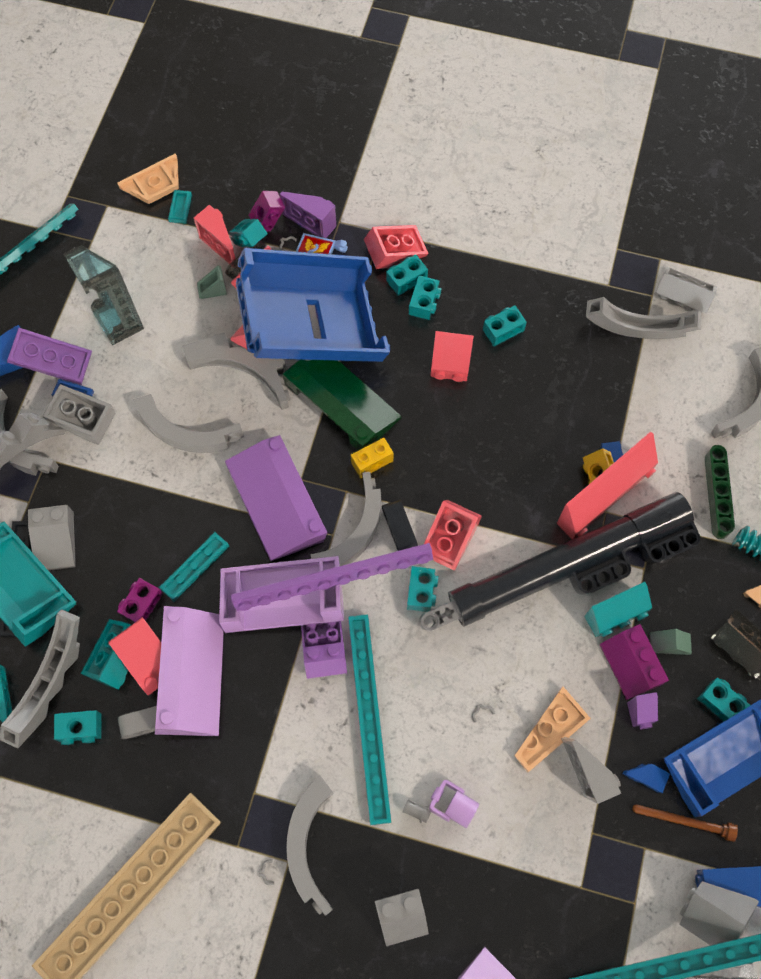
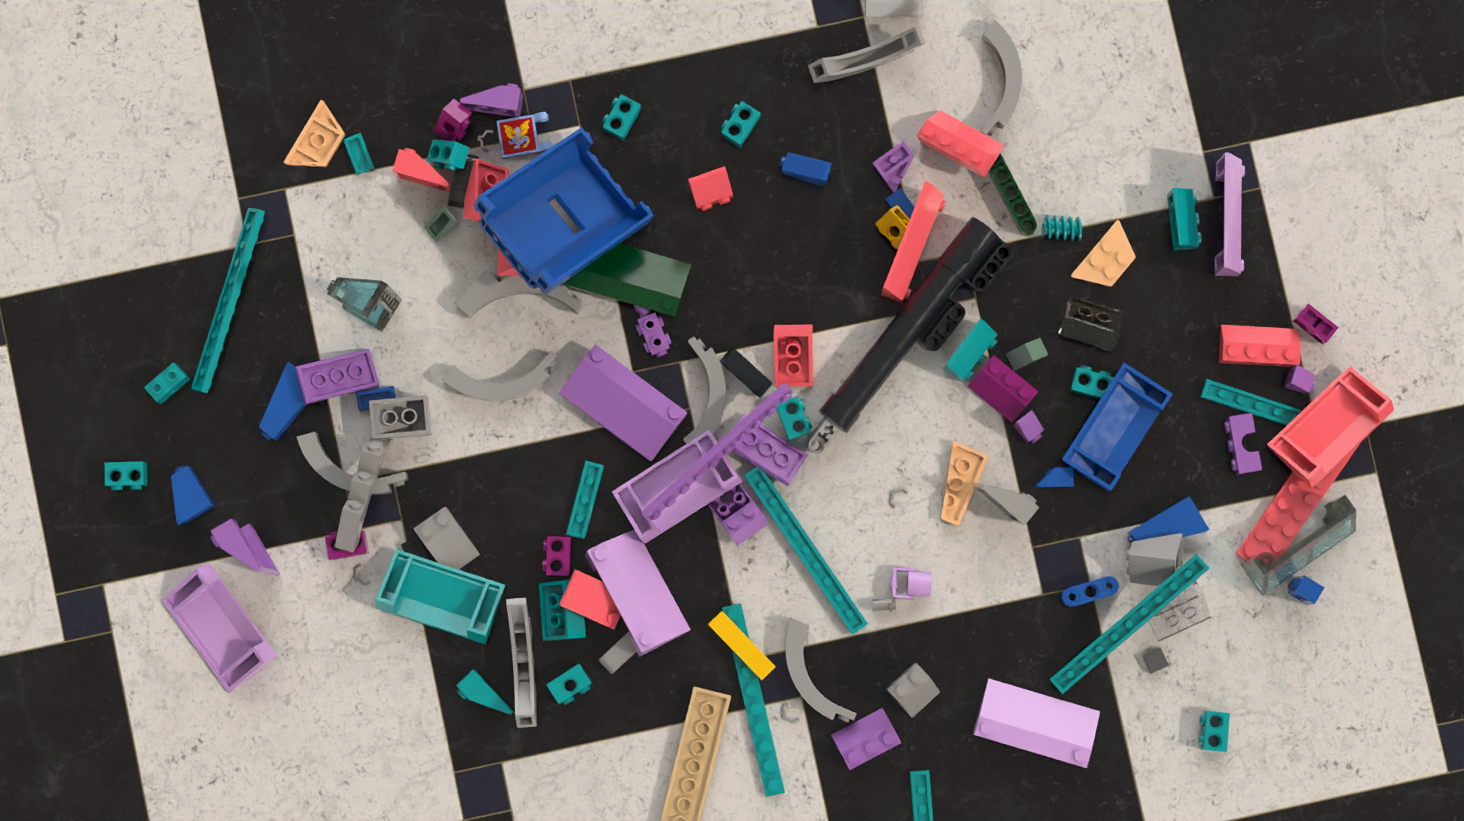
camera: 25 degrees left, 15 degrees up
yellow brick [351,438,394,478] -> none
coral slope [364,225,428,269] -> none
teal brick [409,276,442,320] -> none
dark orange piece [632,804,738,842] -> none
none -> medium lavender brick [634,305,672,358]
none -> yellow tile [708,611,776,680]
none -> teal plate [722,603,785,797]
none -> medium lavender tile [732,413,808,487]
none -> blue slope [779,152,832,188]
none -> medium lavender slope [831,708,901,770]
none -> medium lavender wing [872,141,914,193]
none -> coral slope [917,111,1004,178]
none -> blue piece [1061,576,1119,607]

